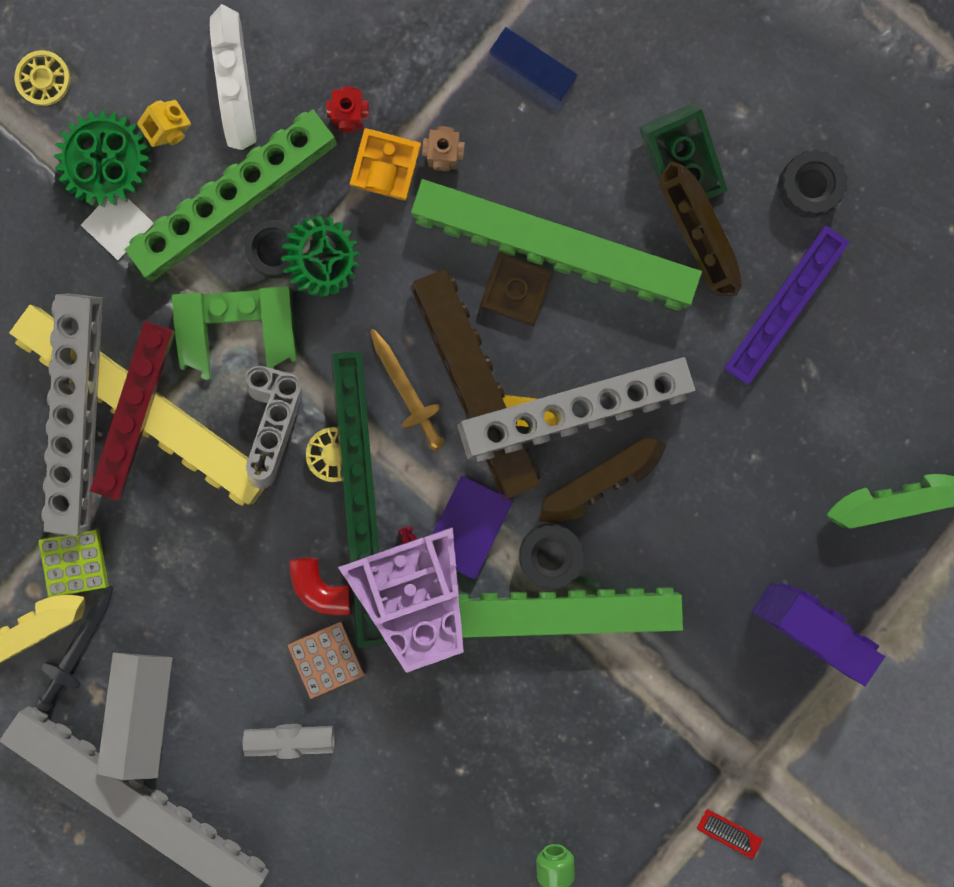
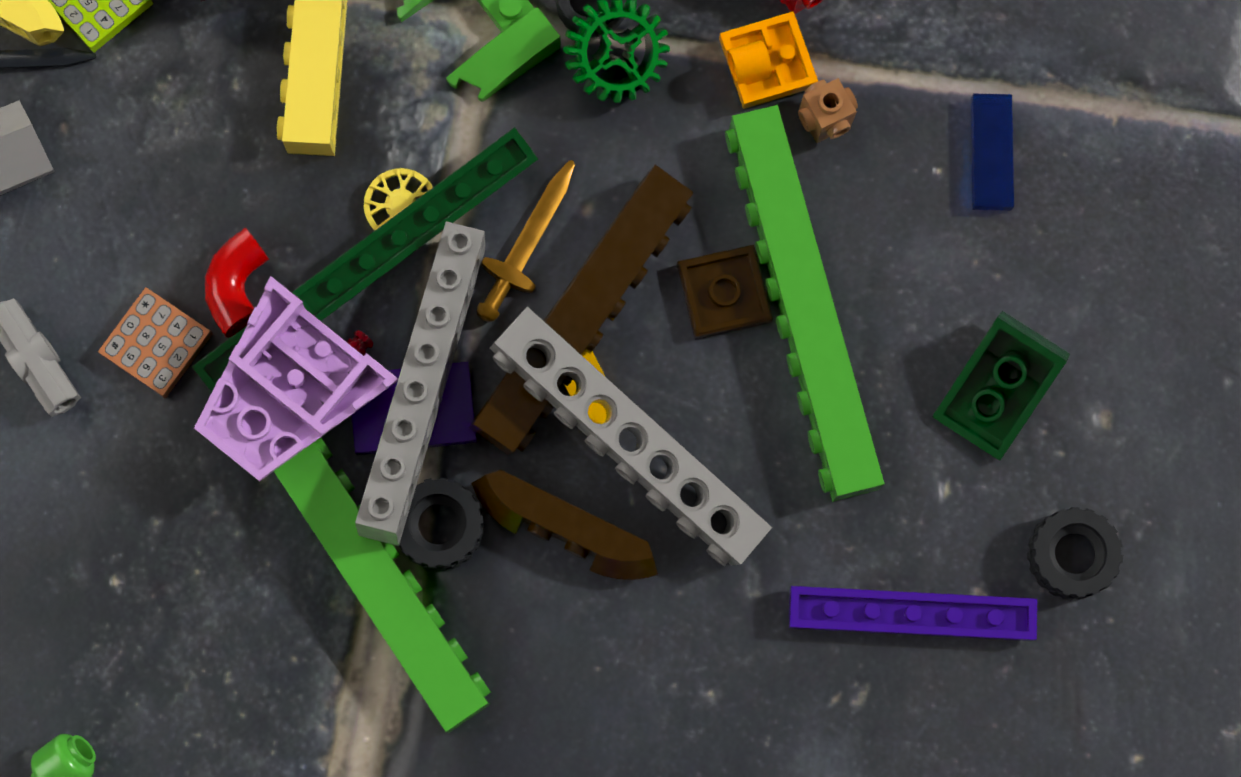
camera: 50 degrees right, 10 degrees down
light grey beam [246,366,302,489] -> none
dark brown brick [659,161,742,296] -> none
none -> light grey brick [355,221,485,546]

